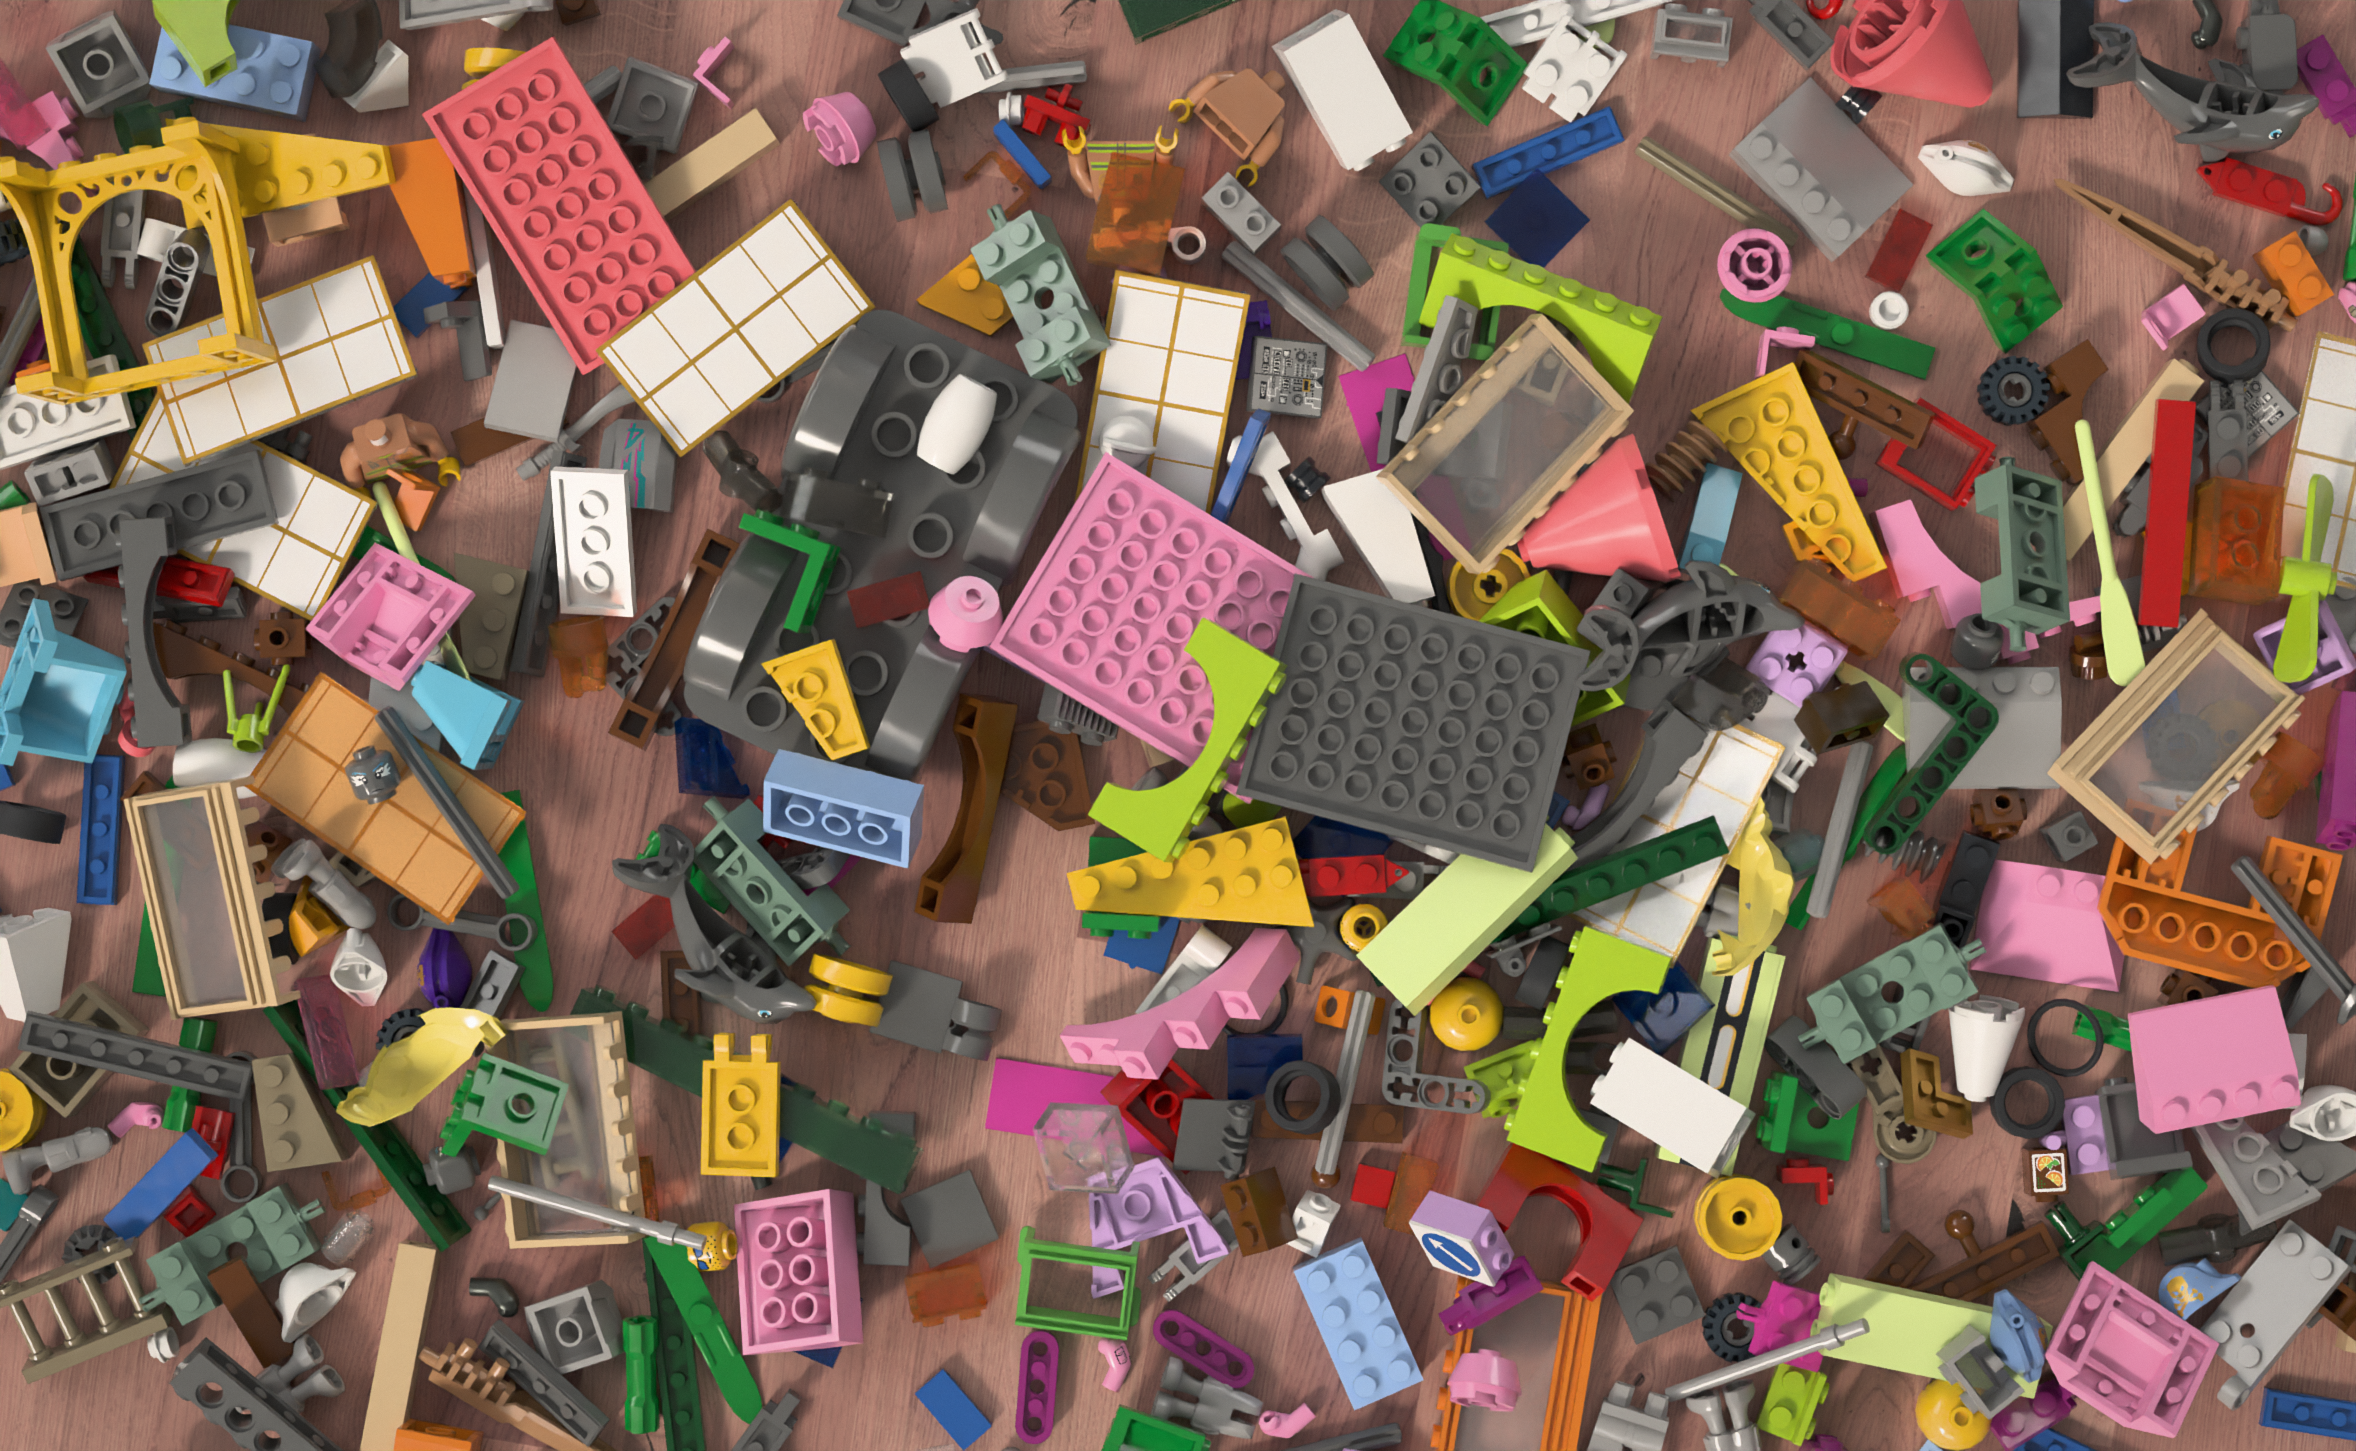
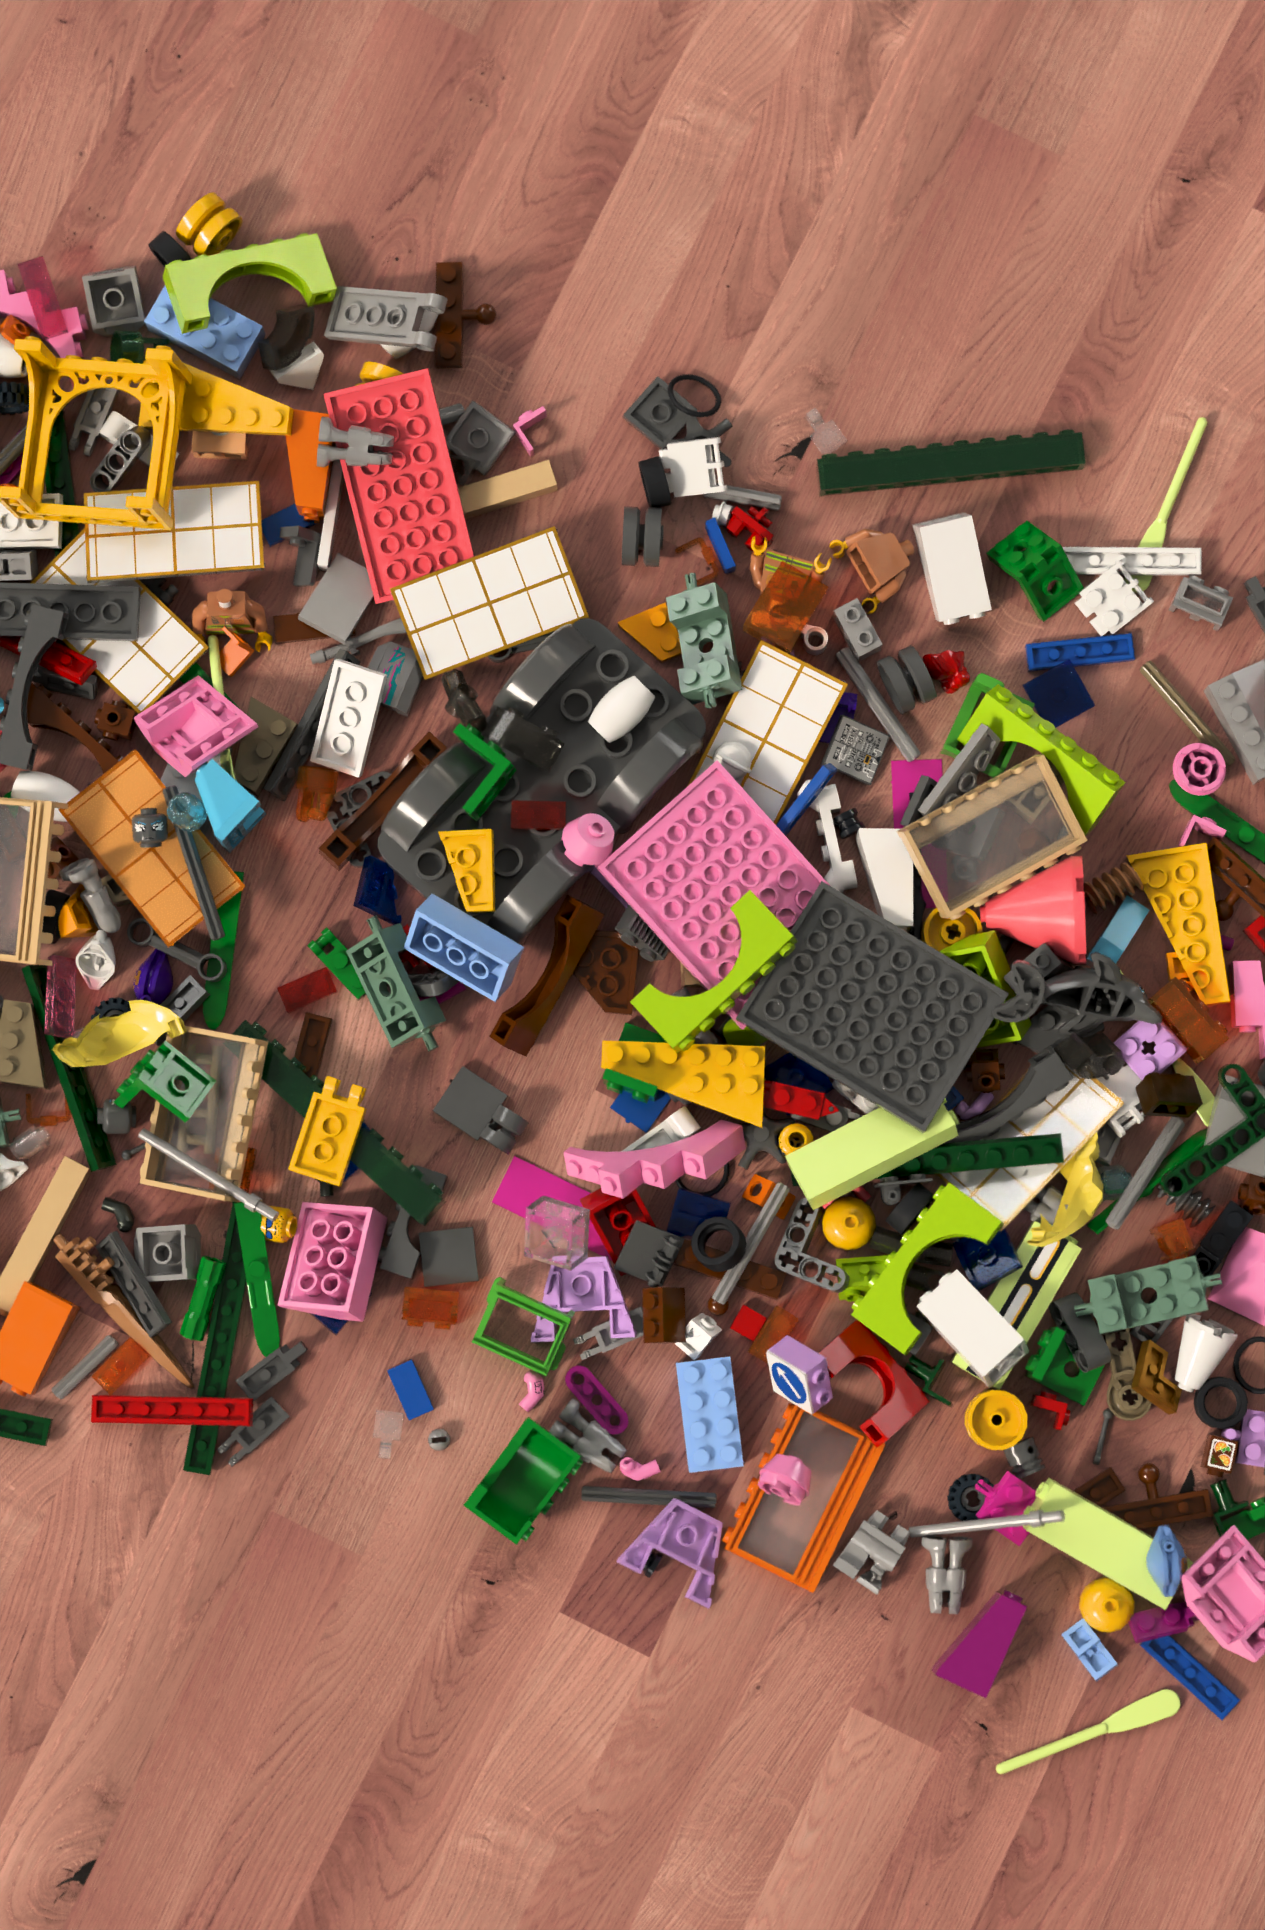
camera: 10 degrees right, 5 degrees down
lime plant [223,664,290,753] -> none
dark grey animal [612,824,817,1024] -> none
bright pink cone [803,92,876,167] -> none
yellow wheel [804,953,893,1027] -> none
magenta plate [1015,1329,1059,1444] -> none
dark grey hinge [1379,131,1481,228] -> none
magenta hinge [1438,1255,1544,1336] -> none
dark grey plate [1610,1245,1706,1345] -> none
lime bracket [1755,1363,1829,1447] -> none
light grey window [1936,1324,2025,1420] -> none
none -> clear light blue head [167,792,207,832]
none -> light grey piece [317,417,394,467]
none -> red hair [922,650,970,694]

